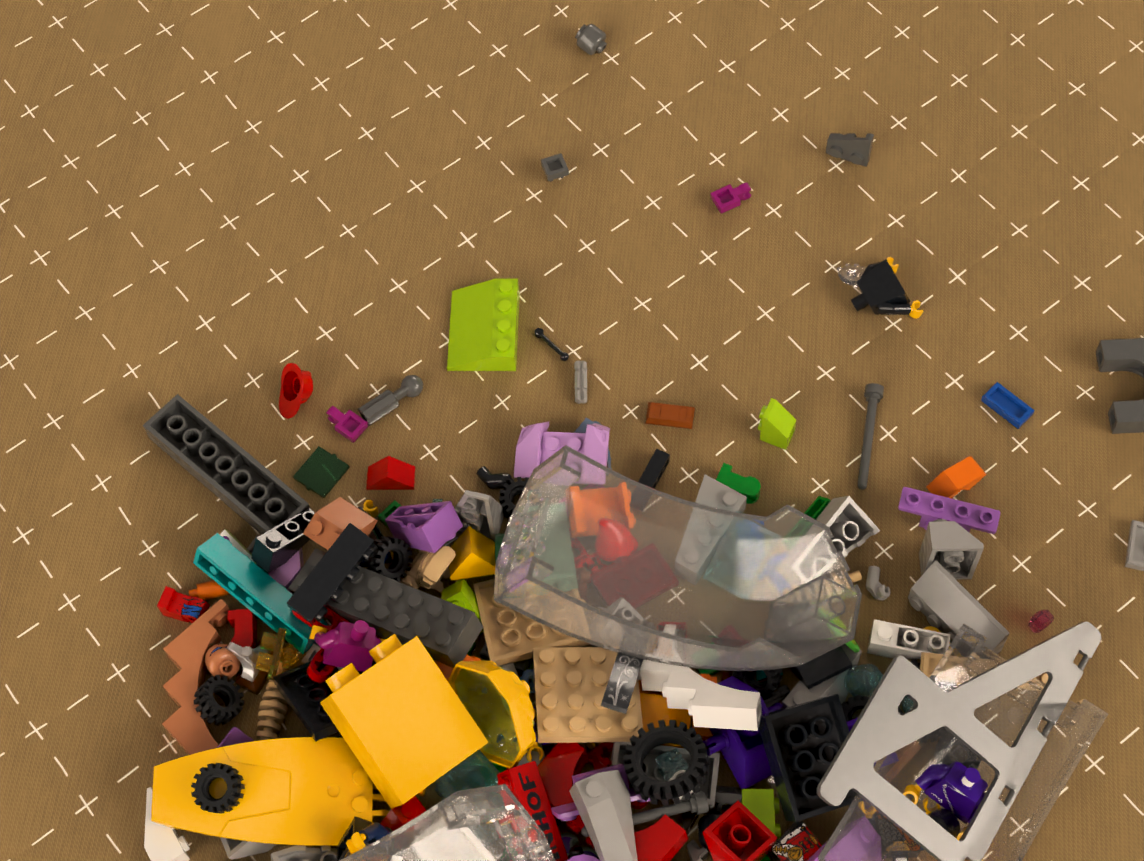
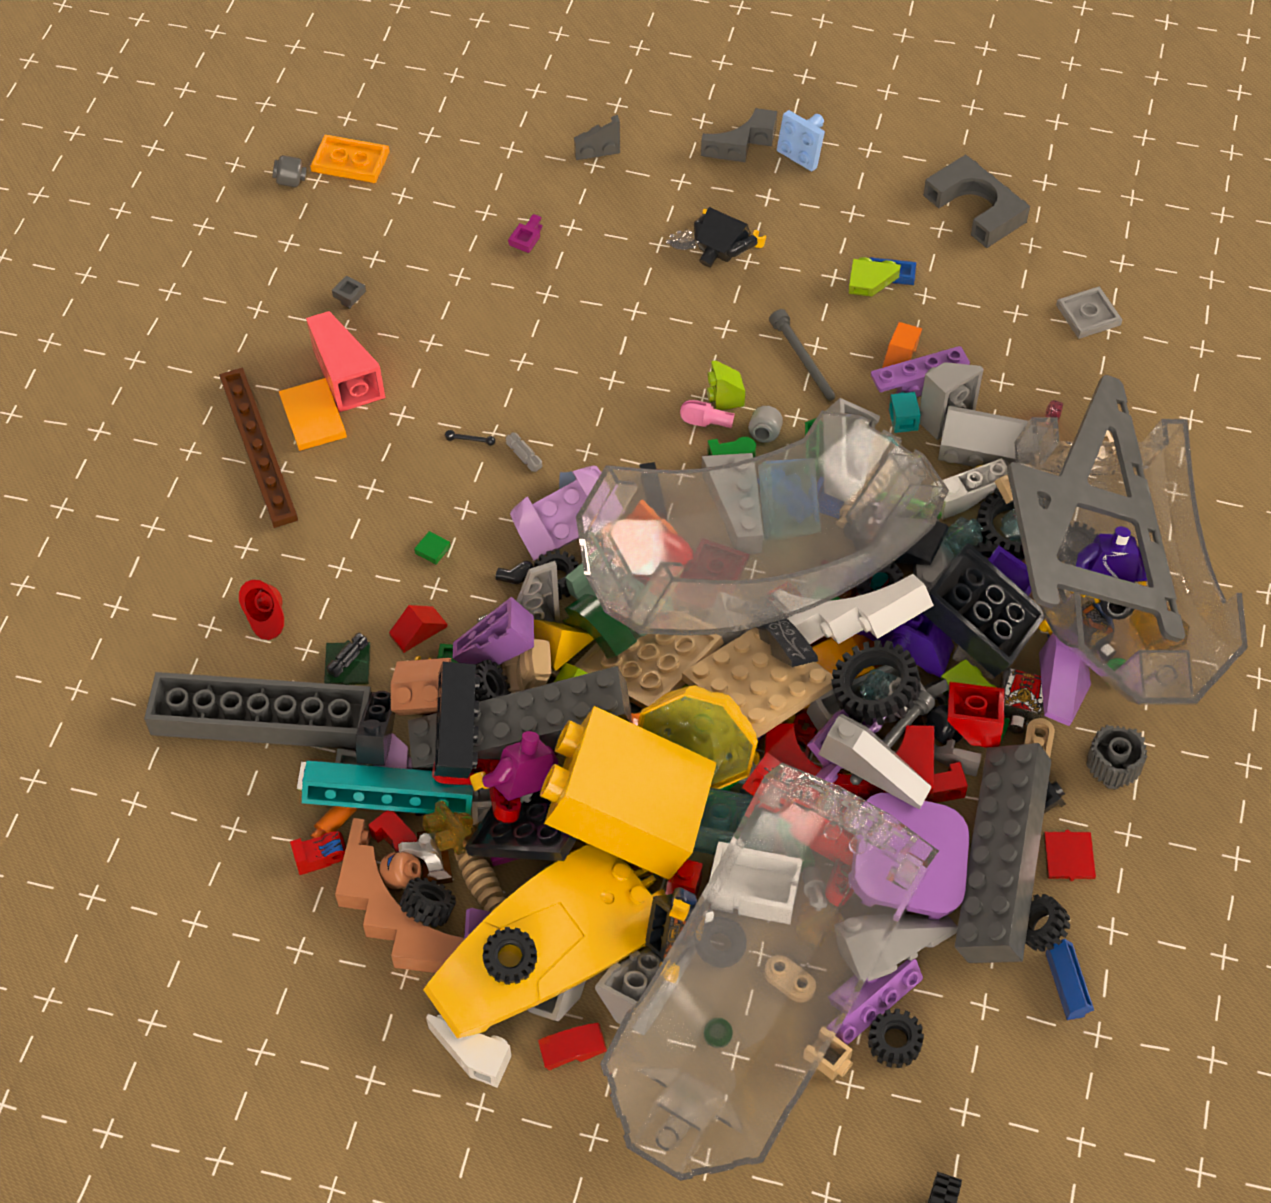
camera: 40 degrees left, 5 degrees down
magenta plate [326,406,368,443] -> none
dark grey piece [358,375,423,426] -> none
lime slope [447,279,520,371] -> none
dark orange tile [645,402,695,429] -> none
none -> reddish brown plate [219,367,298,528]
none -> light orange tile [279,378,347,451]
none -> coral slope [306,311,385,413]
none -> light orange tile [310,135,390,183]
none -> black axle [326,633,368,678]
none -> green tile [414,531,451,565]
none -> bright pink arm [680,400,735,428]
none -> dark grey arch [701,108,777,162]
none -> light grey head [748,406,783,443]
none -> light blue plate [776,110,825,172]
none -> lime slope [849,257,901,297]
none -> teal brick [888,392,921,433]

